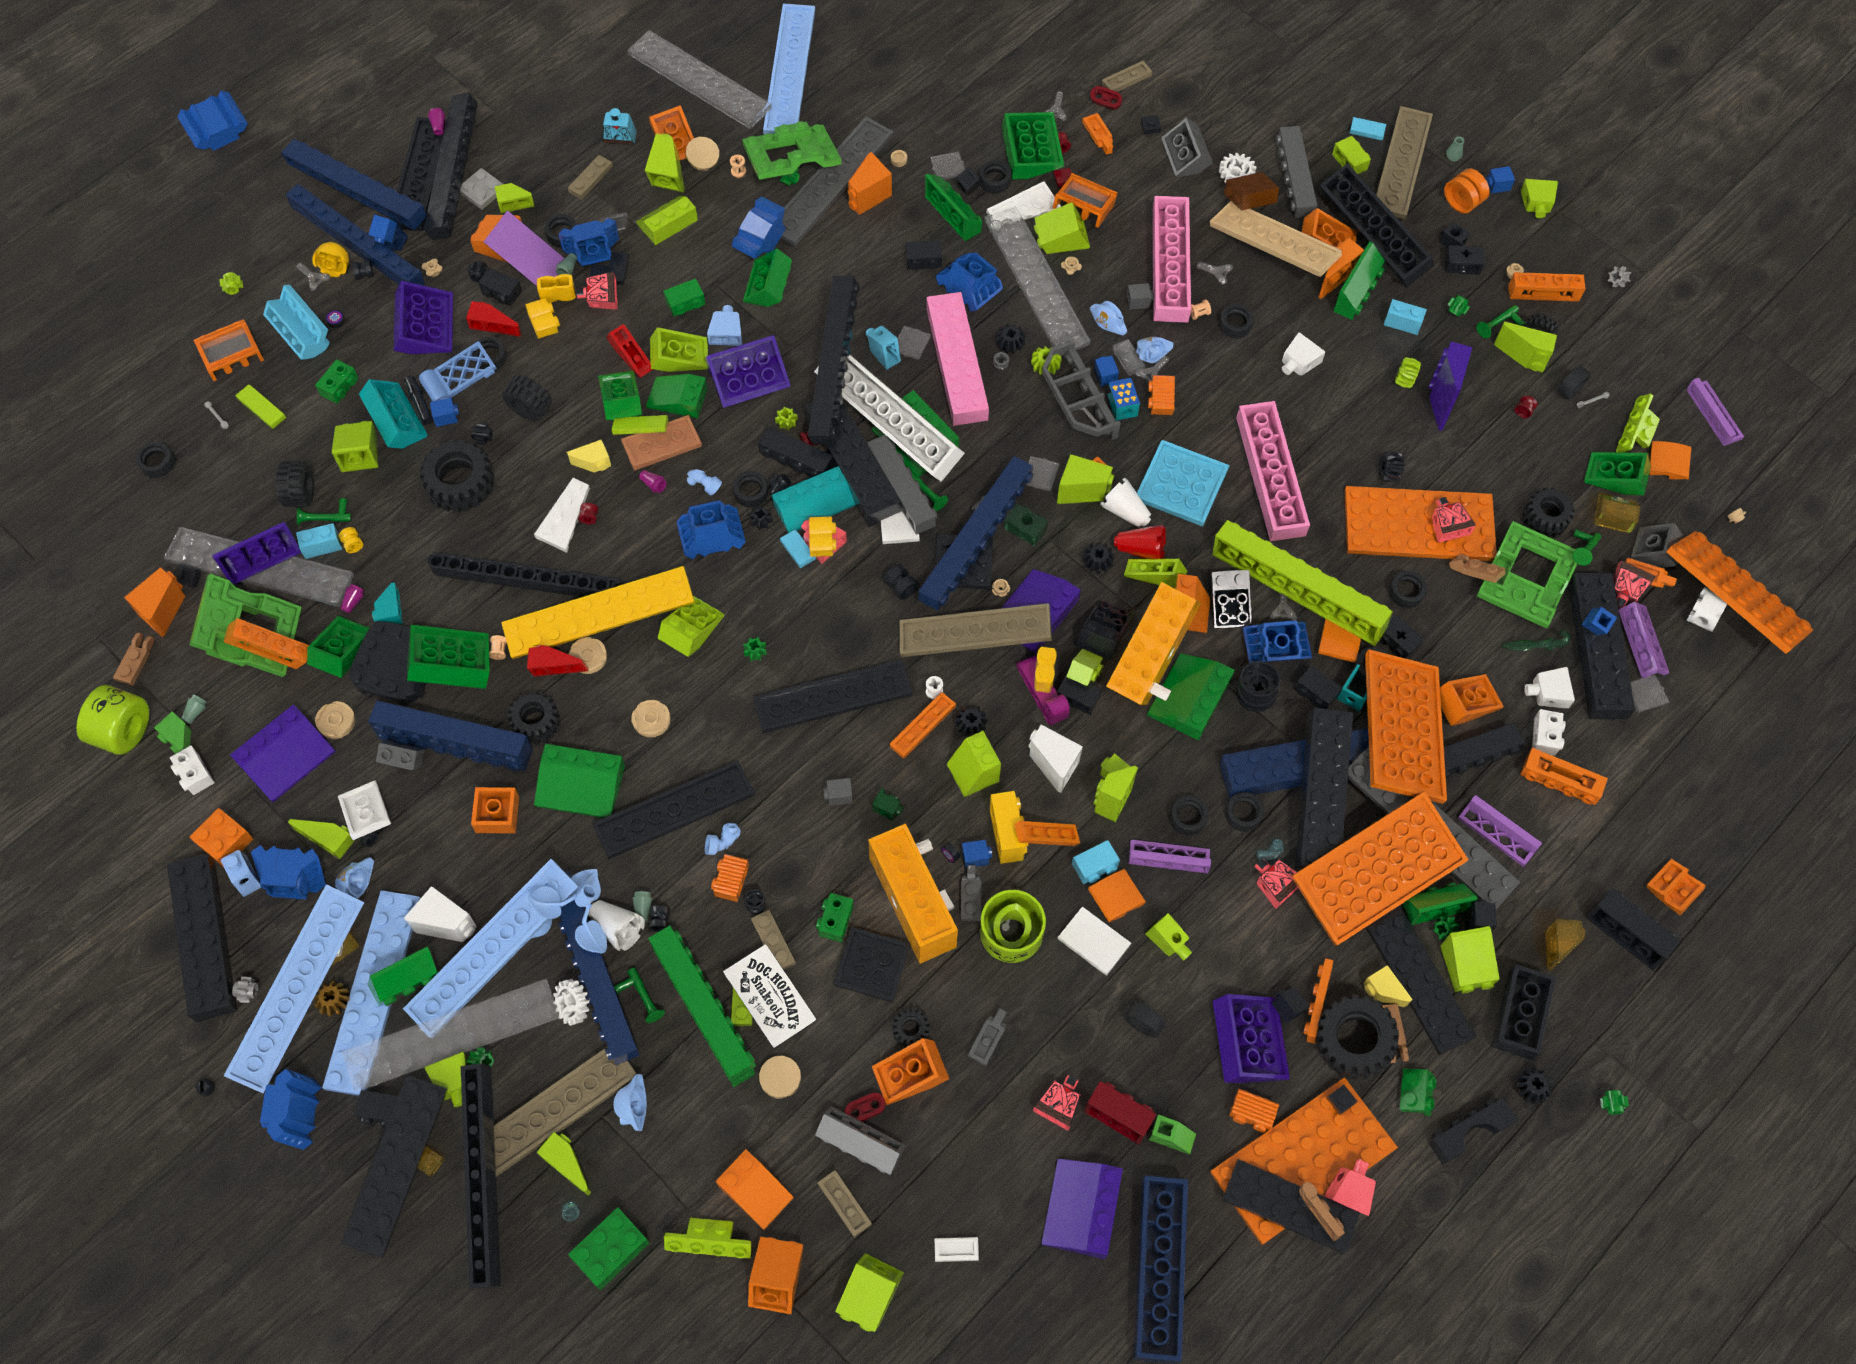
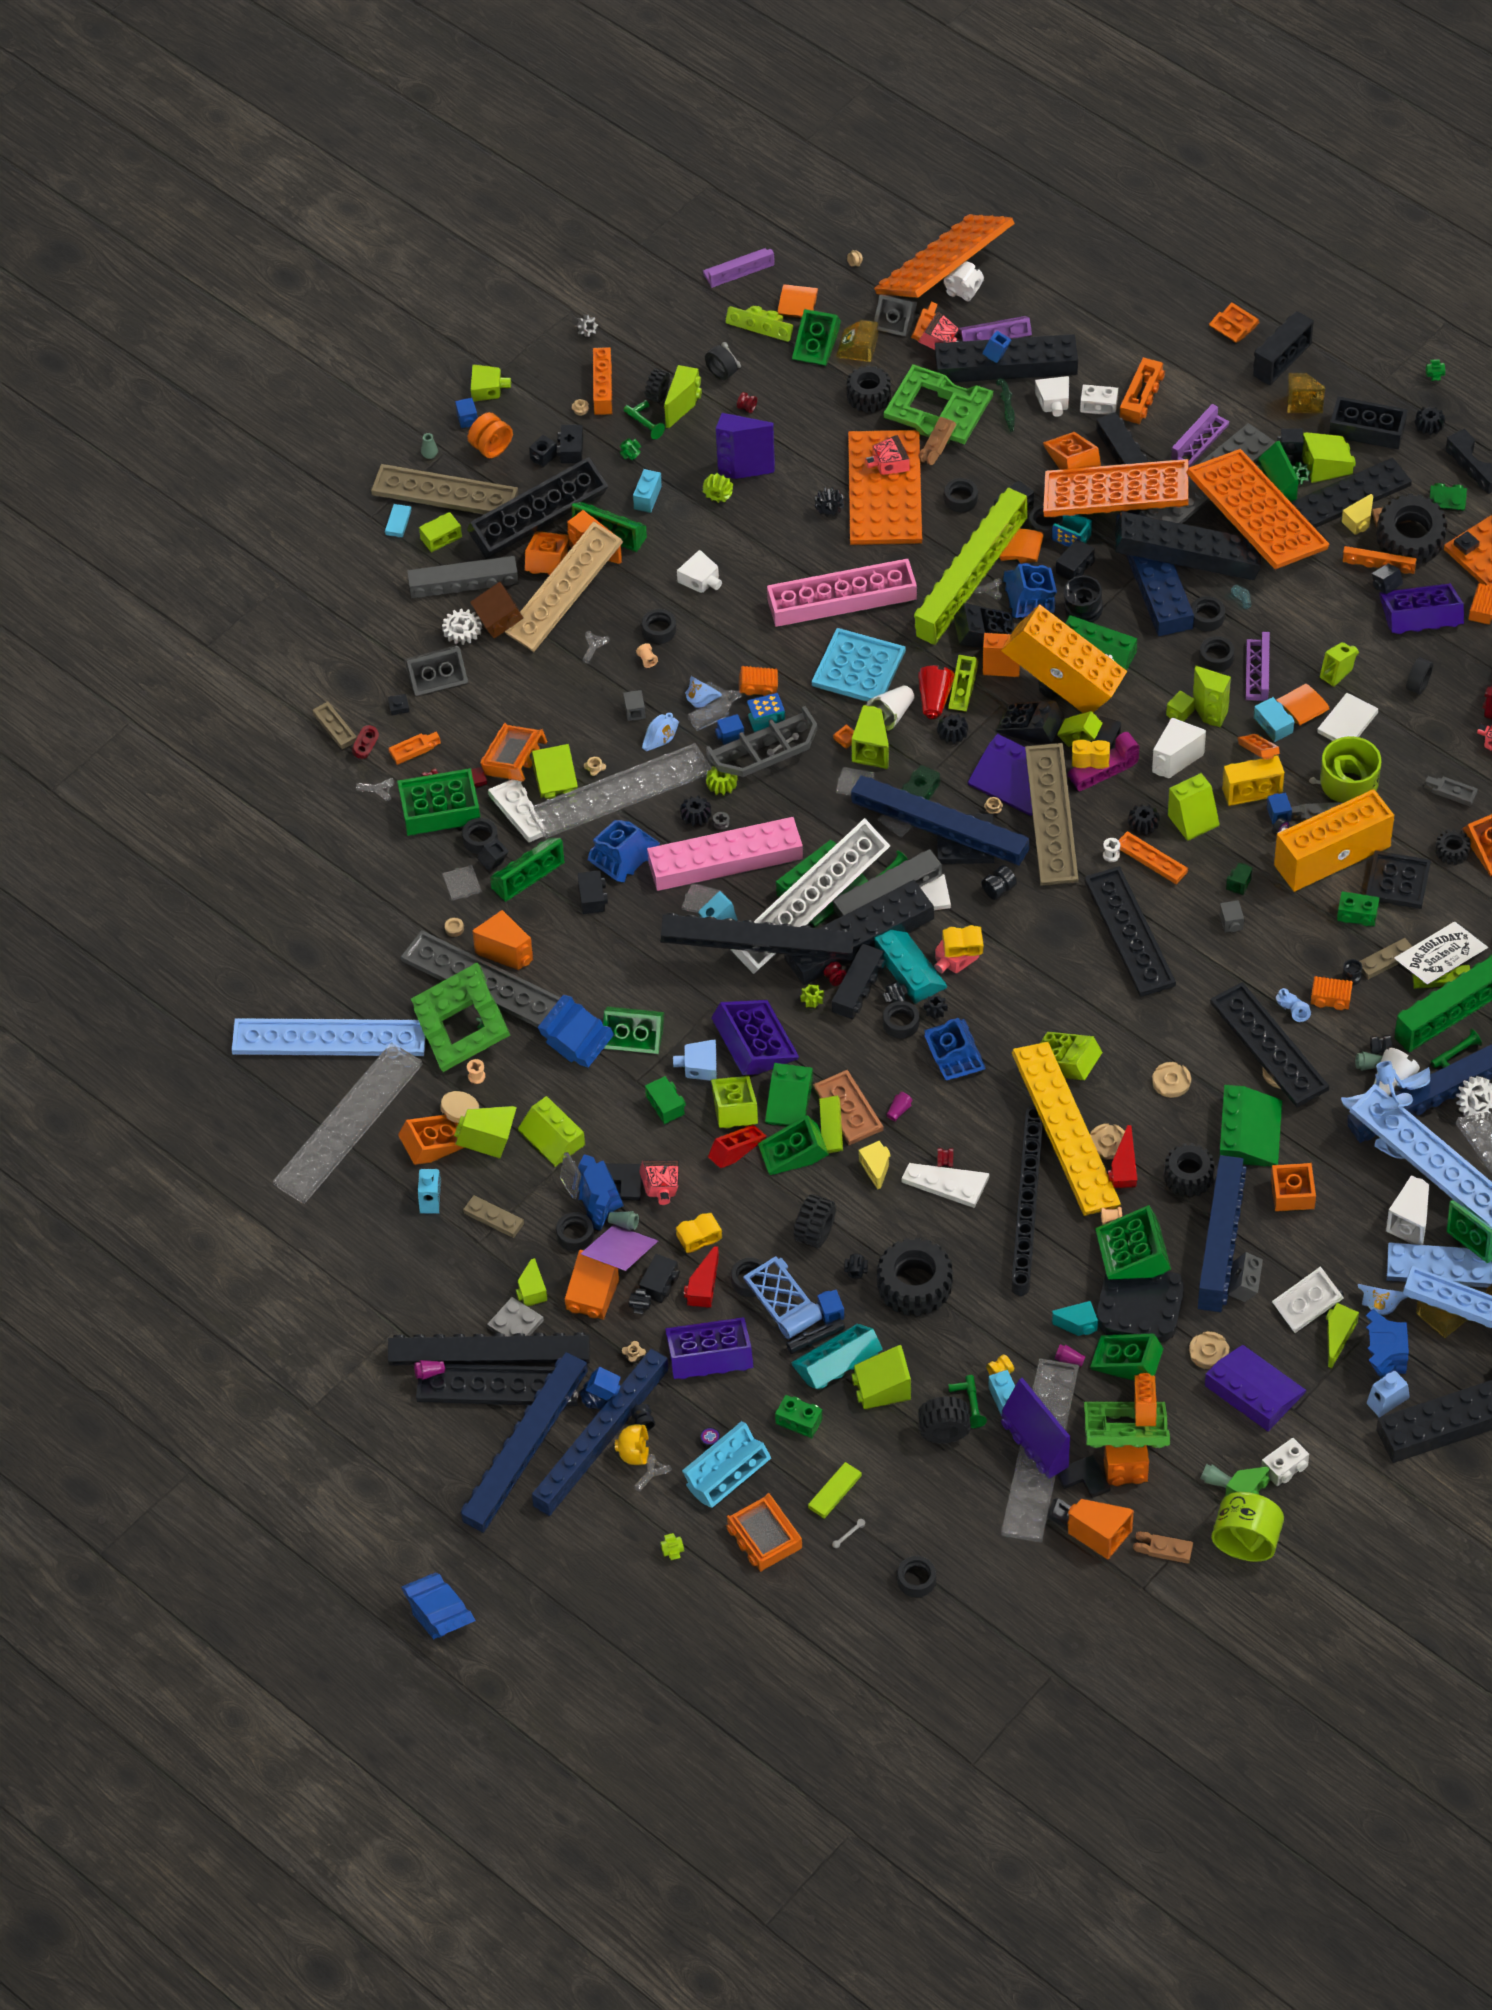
camera: 90 degrees left, 10 degrees down
orange brick [189,808,253,869] -> none
yellow brick [537,274,576,303] -> none
light blue arm [687,469,722,496] -> none
green gear [743,637,767,661] -> none
medium azure tile [780,529,816,568] -> none
bright pink brick [1152,196,1191,322] -> none
torso [1255,858,1298,909] -> none
green piece [1573,529,1601,566] -> none
clear piece [1631,675,1669,713] -> none

